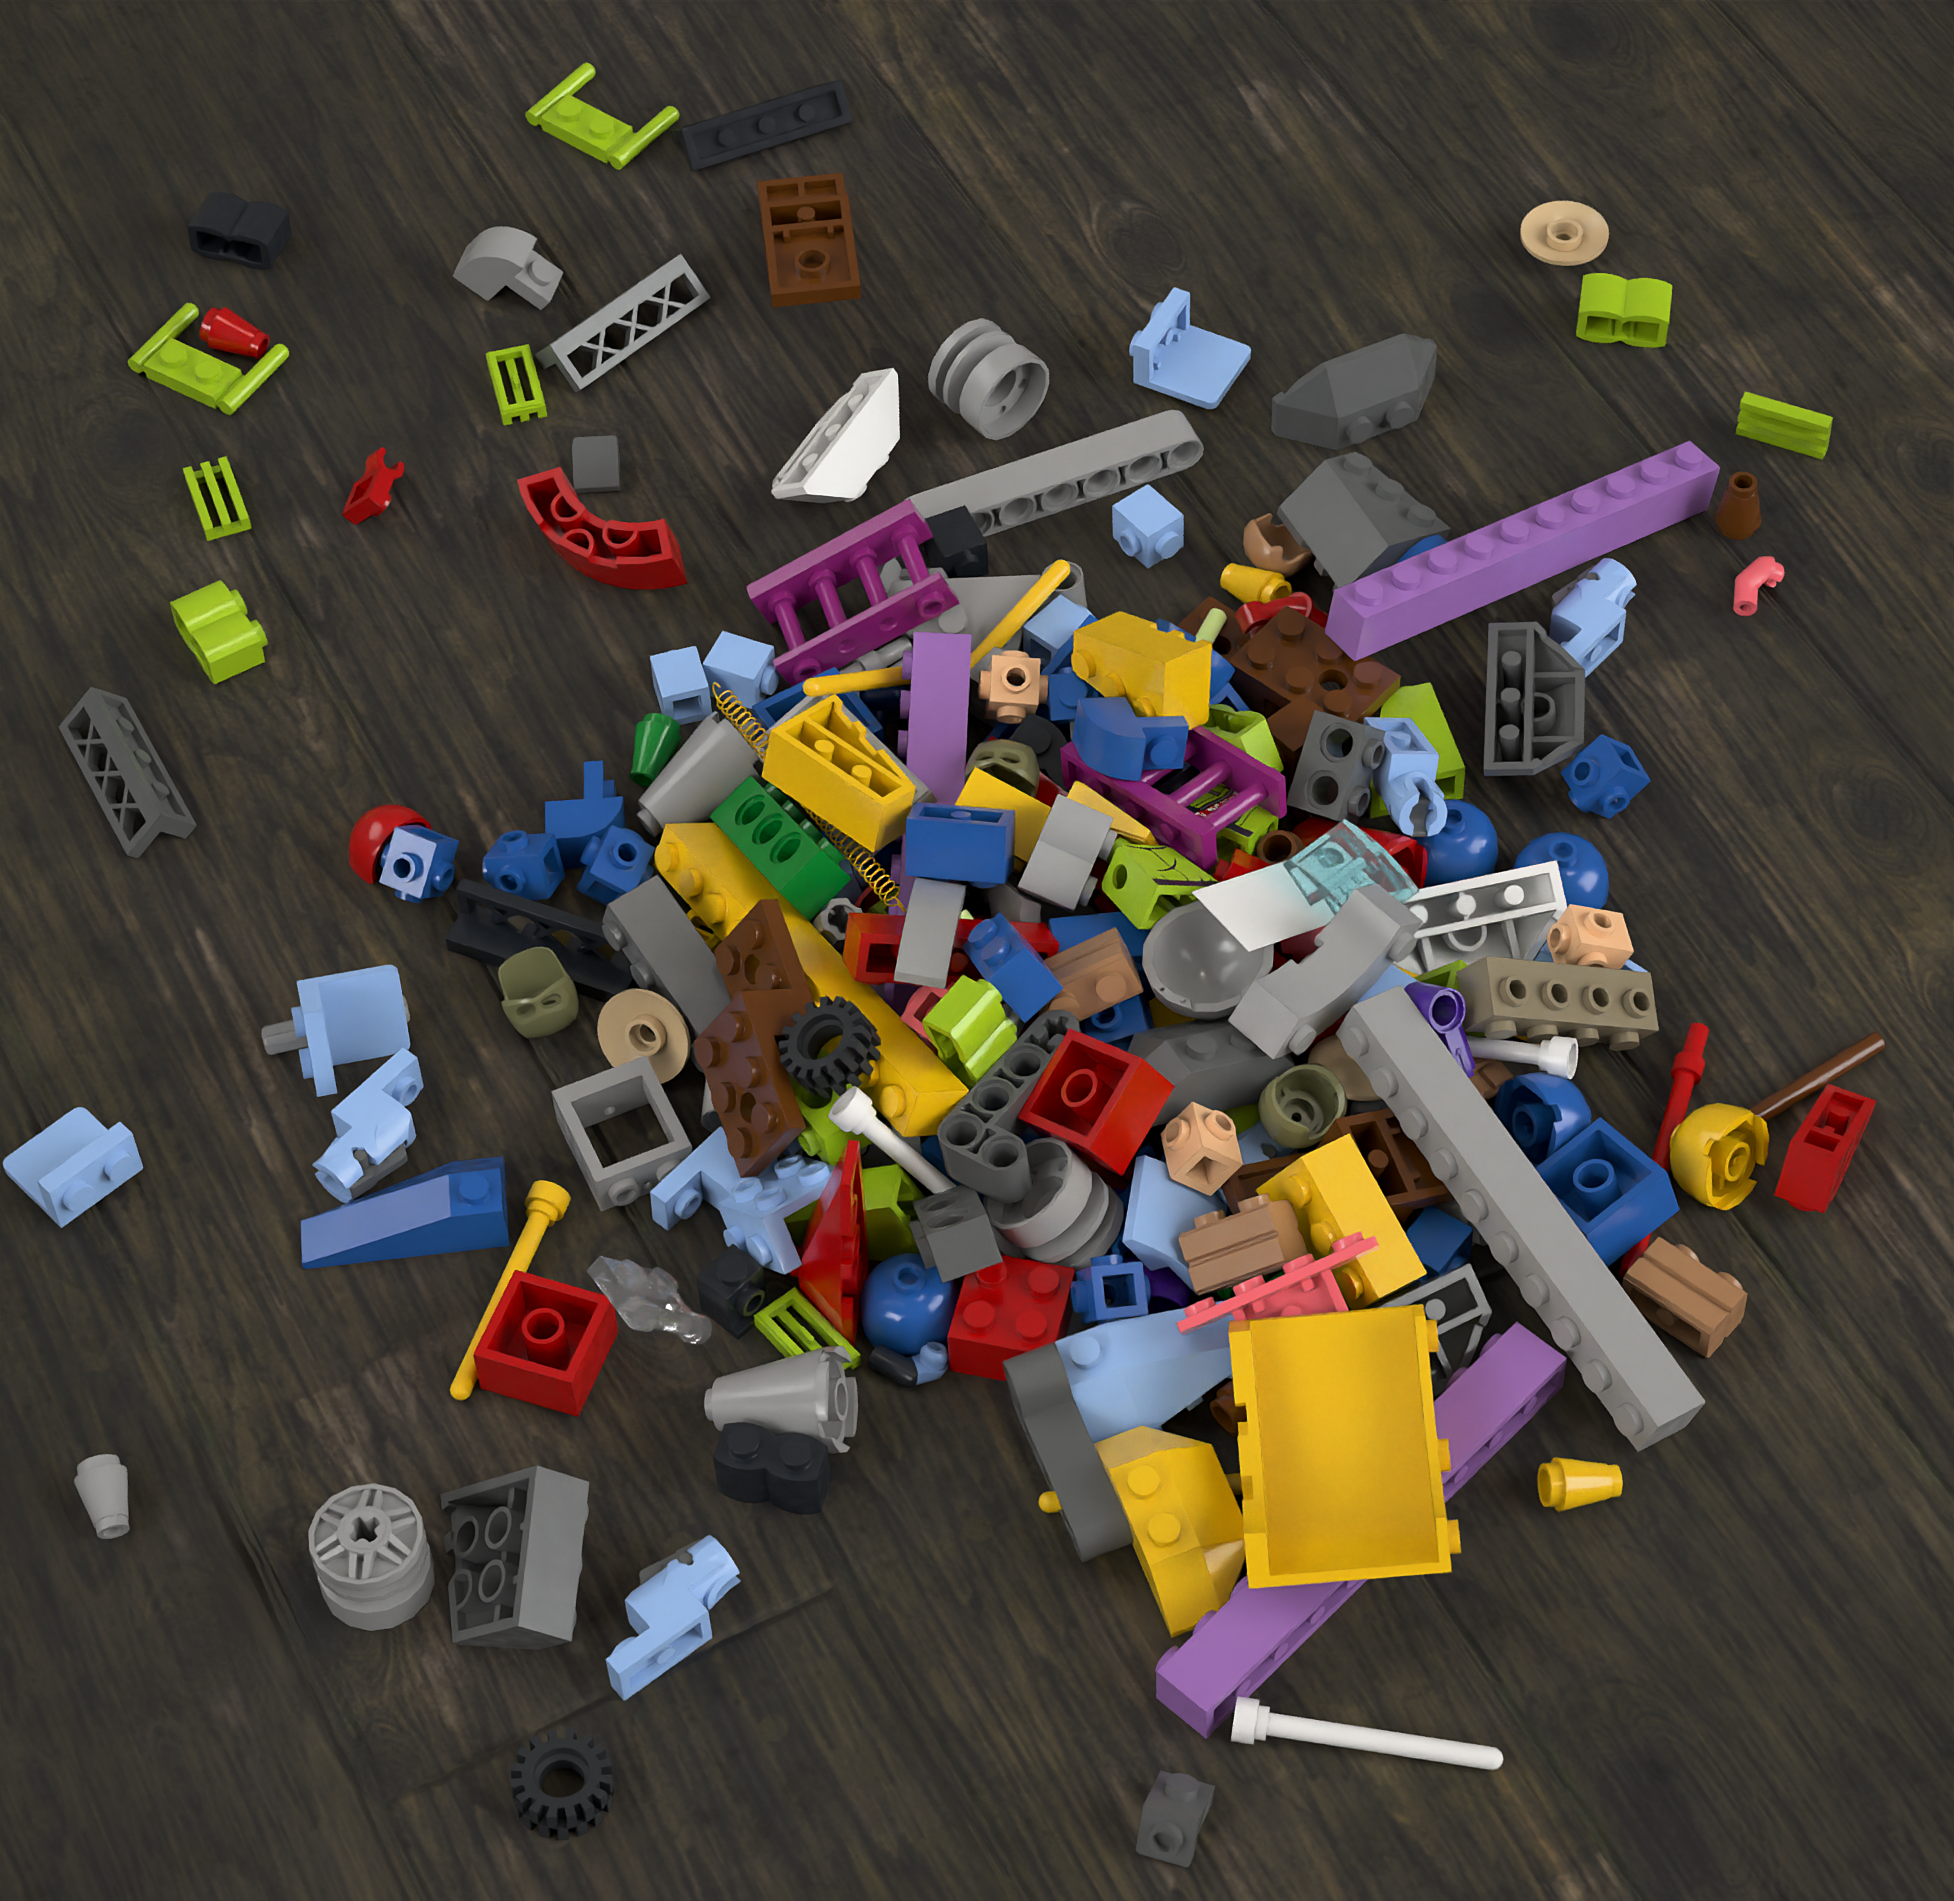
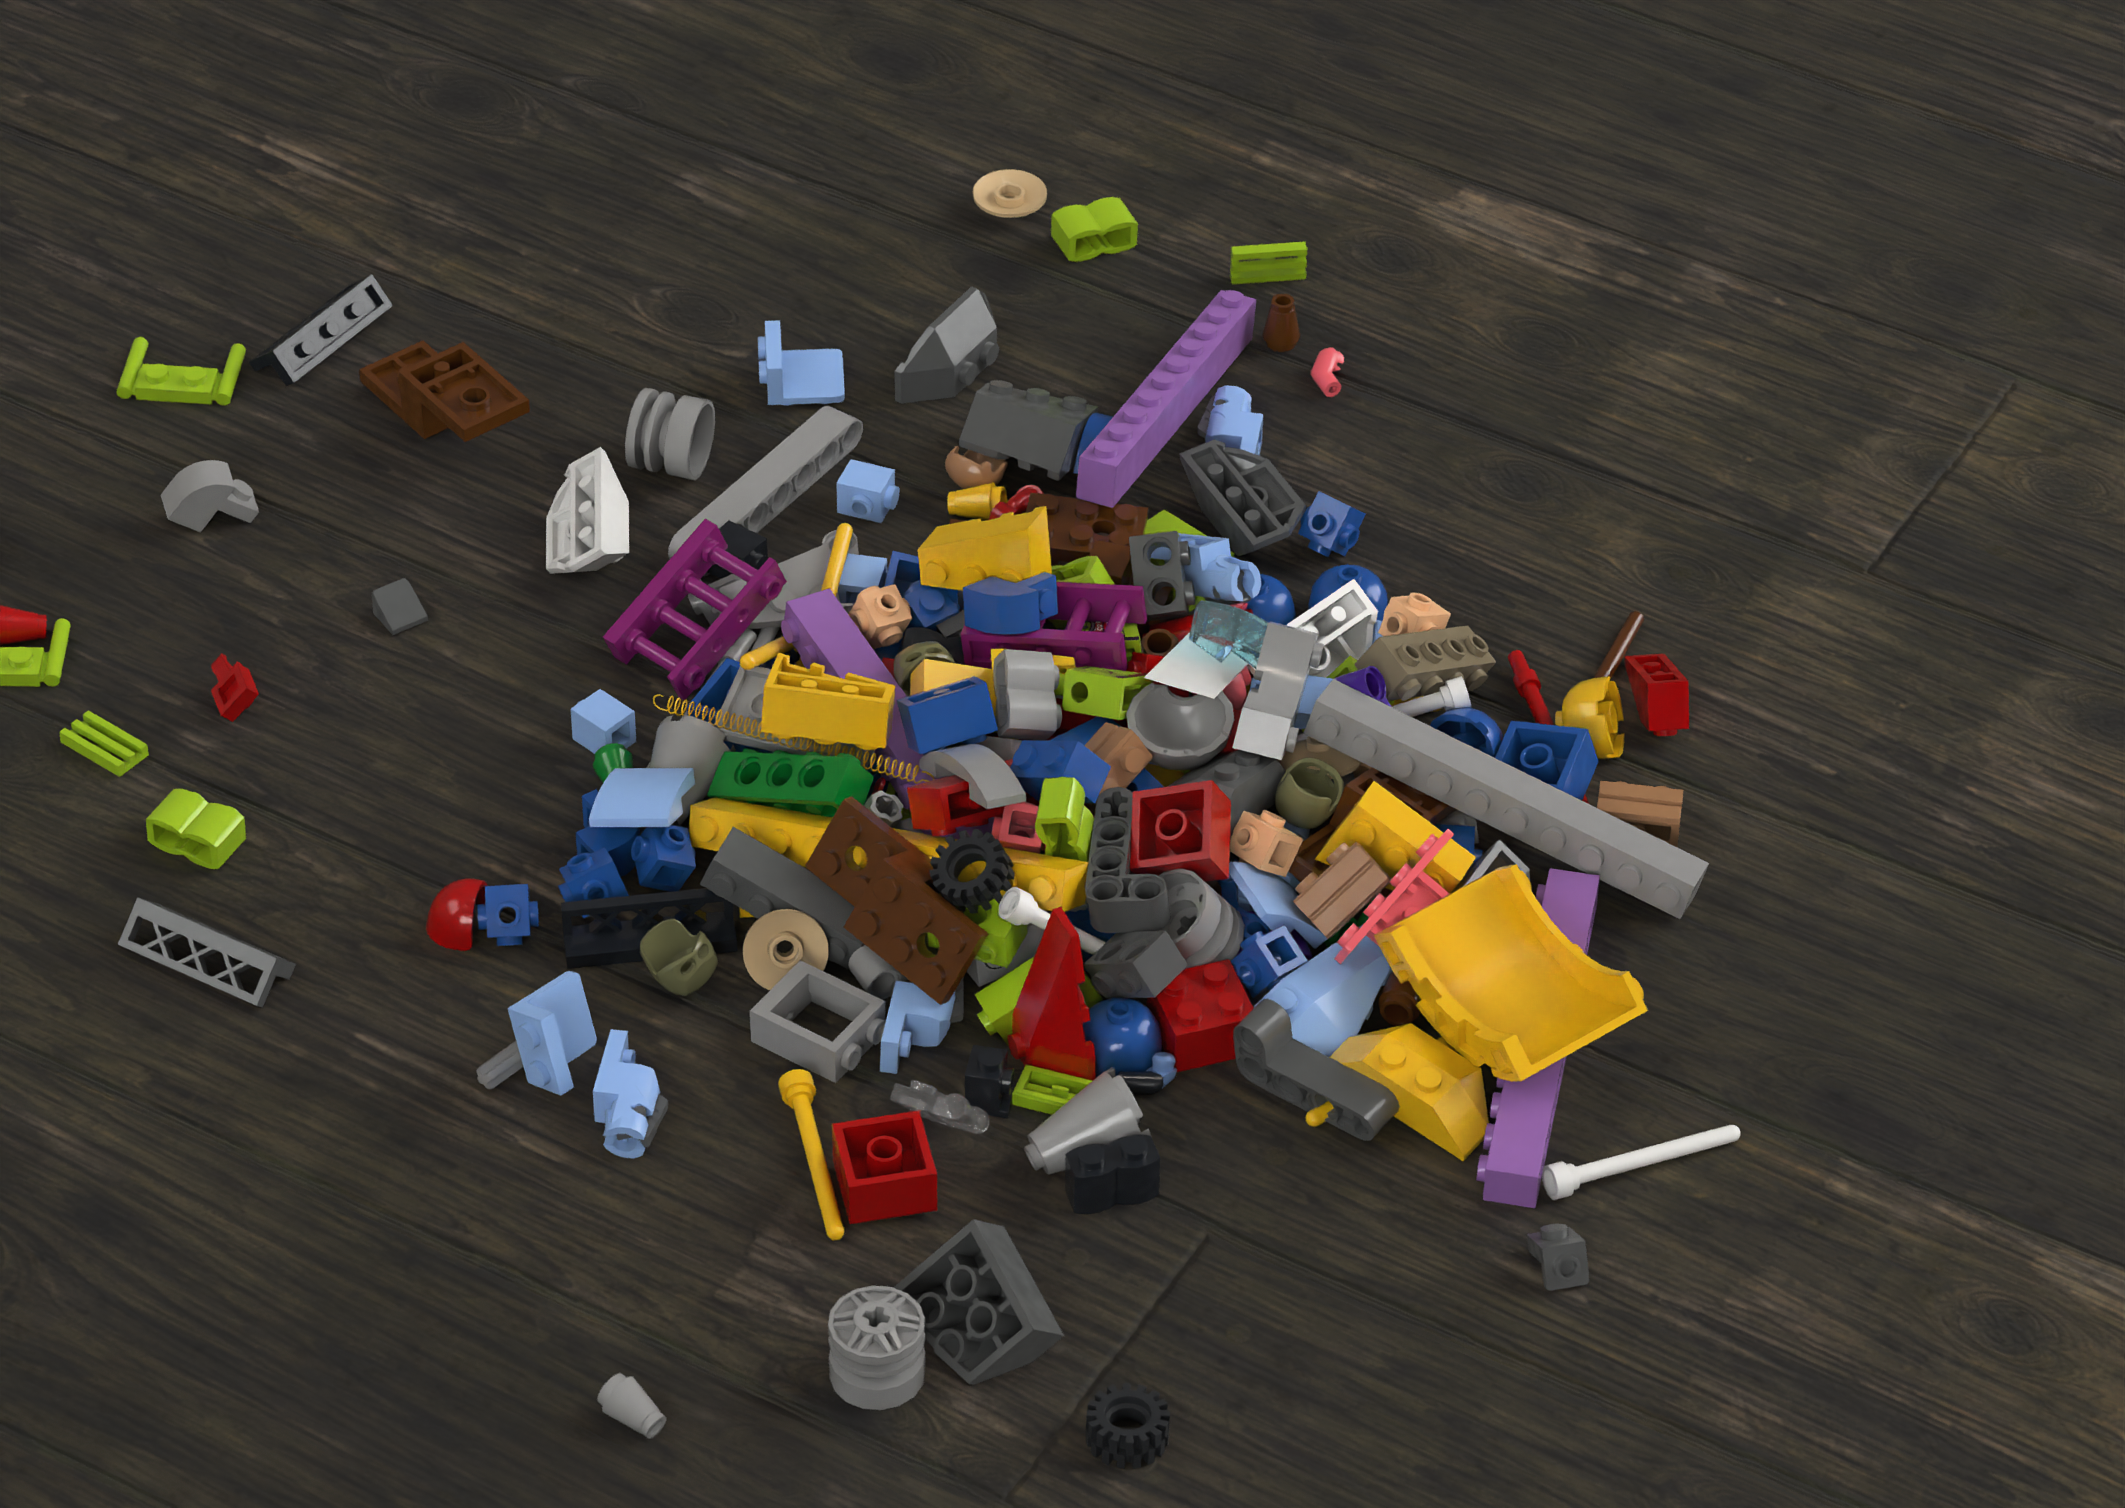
camera: 35 degrees left, 10 degrees down
light blue bracket [3,1107,143,1228] -> none
blue wedge [301,1156,510,1269] -> none
lime tile [485,344,547,425] -> none
red brick [517,467,688,590] -> none
fence [534,254,711,393] -> none
light blue plate [606,1535,741,1701] -> none
light blue brick [702,631,780,709] -> none
light blue bracket [717,1155,835,1275] -> none
yellow cone [1537,1457,1622,1512] -> none
none -> light blue slope [589,768,695,827]

